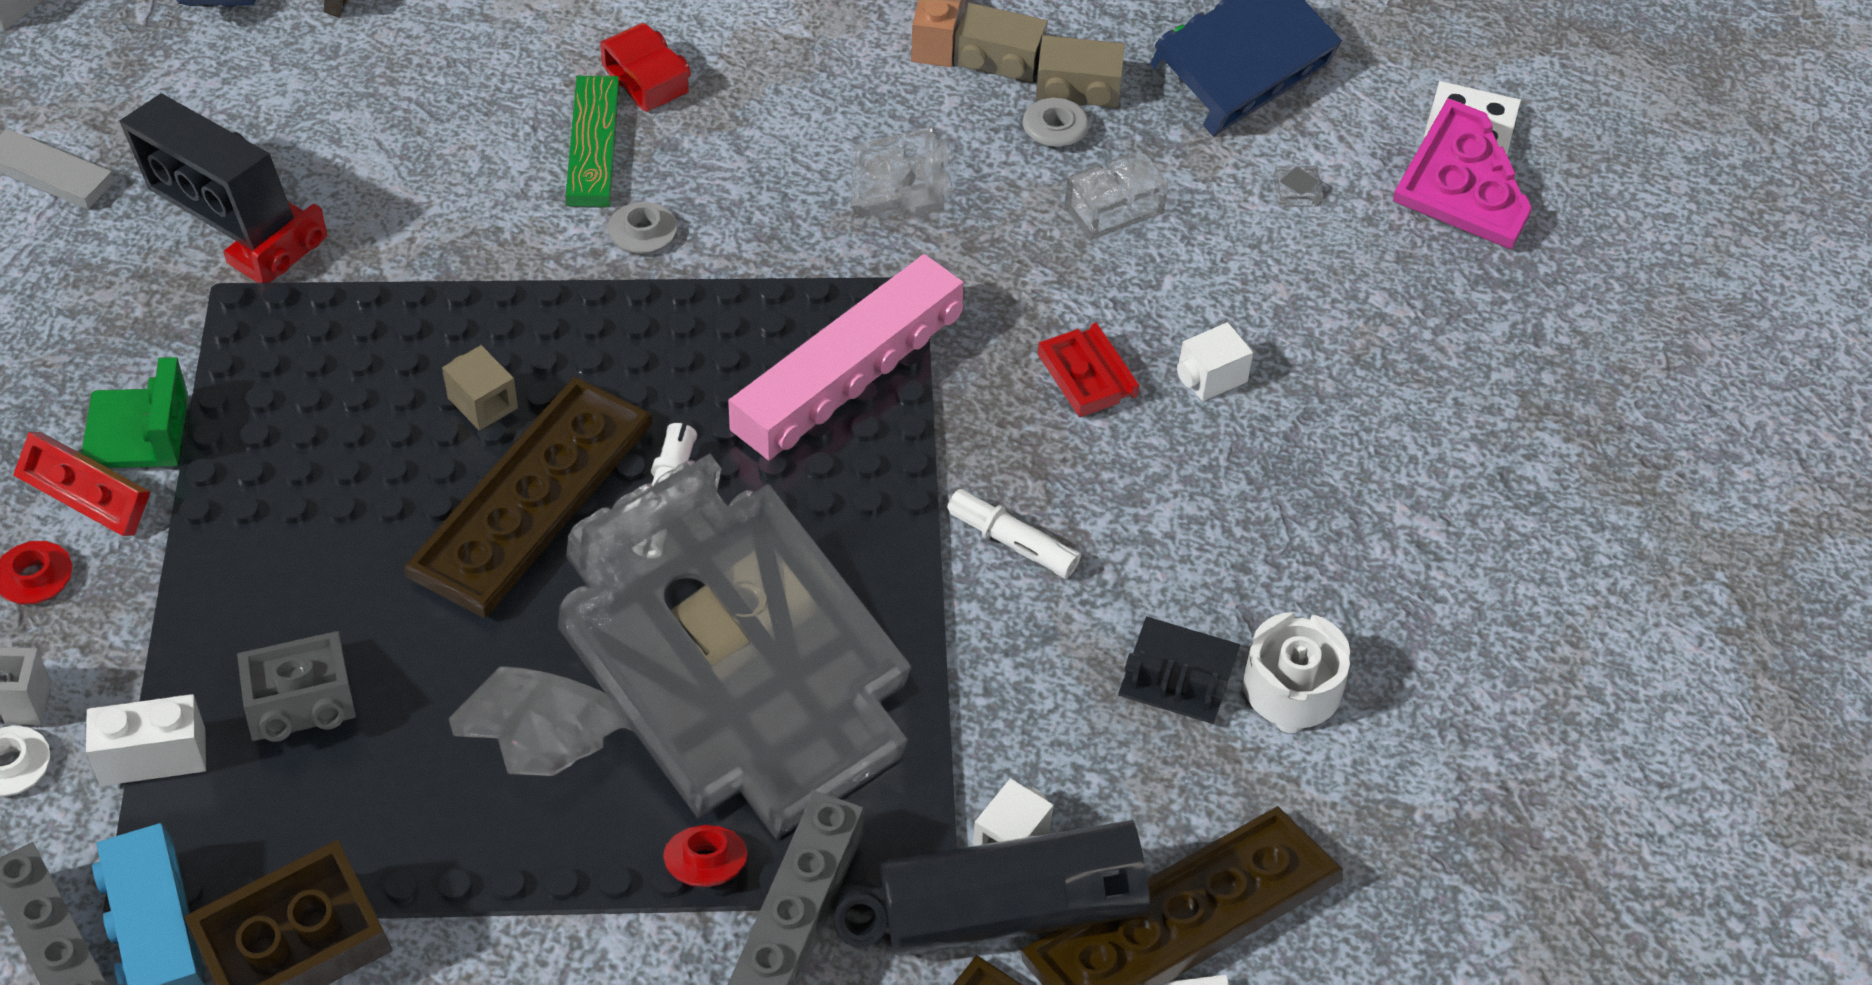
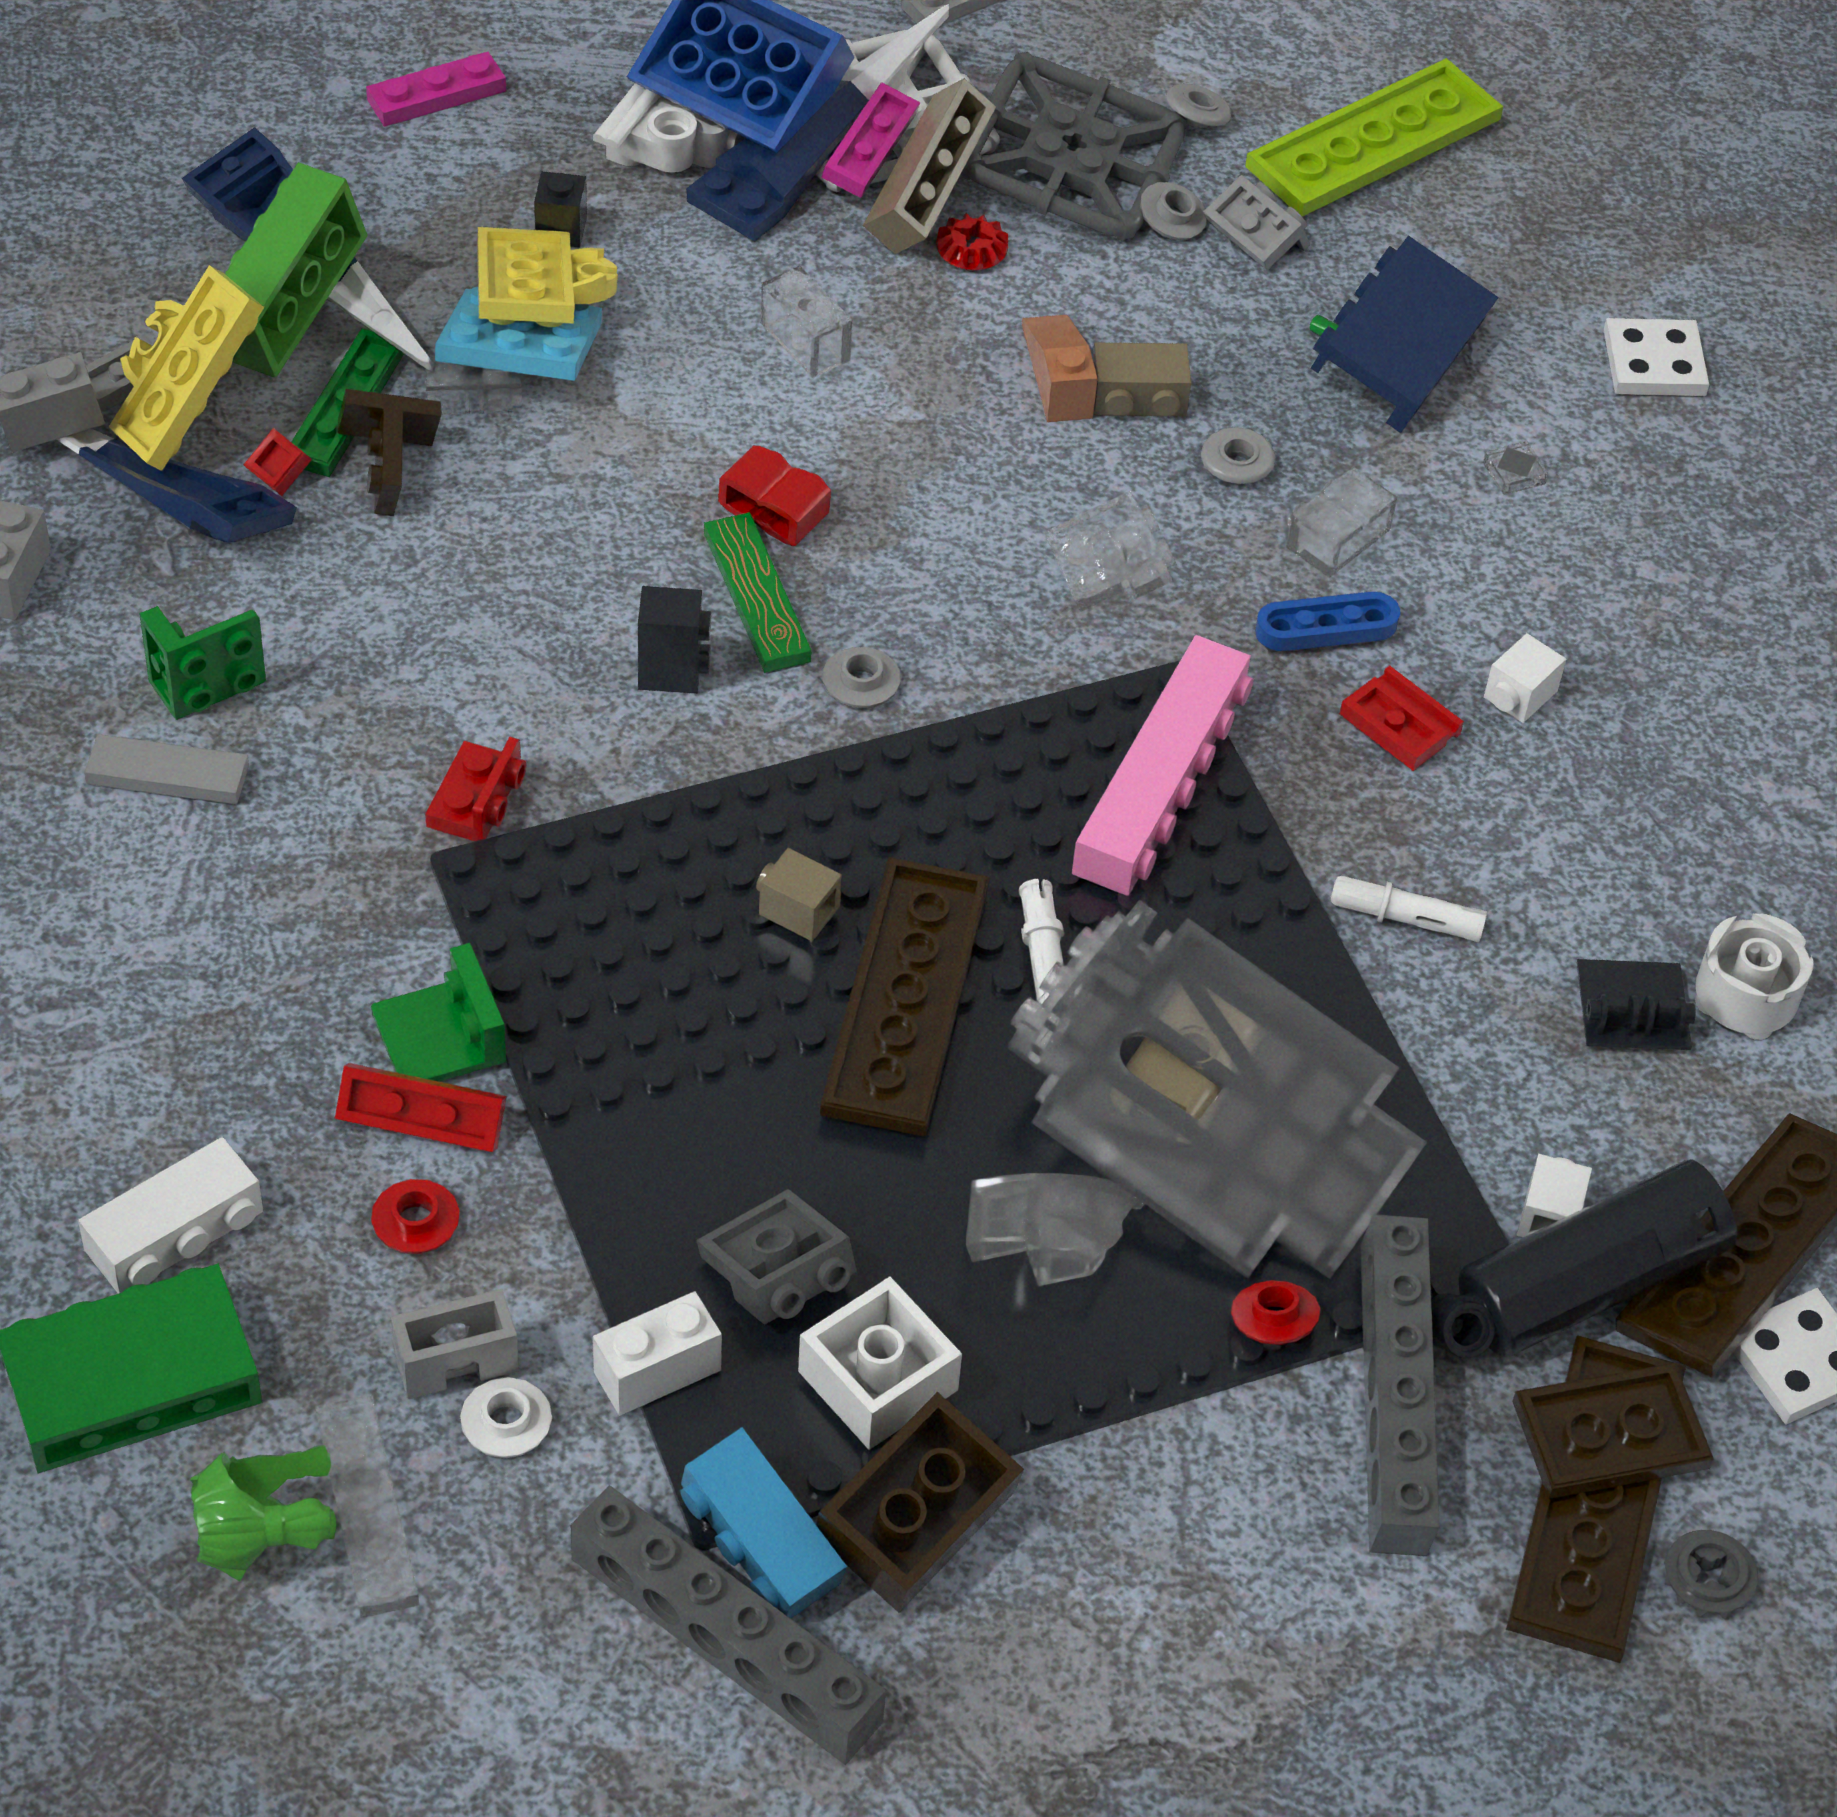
camera: 20 degrees left, 0 degrees up
black brick [119,93,294,251] -> none
dark tan brick [1036,35,1125,108] -> none
dark pink plate [1393,98,1532,250] -> none
none -> green bracket [139,606,266,720]
none -> black brick [638,586,711,694]
none -> white brick [798,1277,962,1450]
none -> blue plate [1255,592,1400,651]

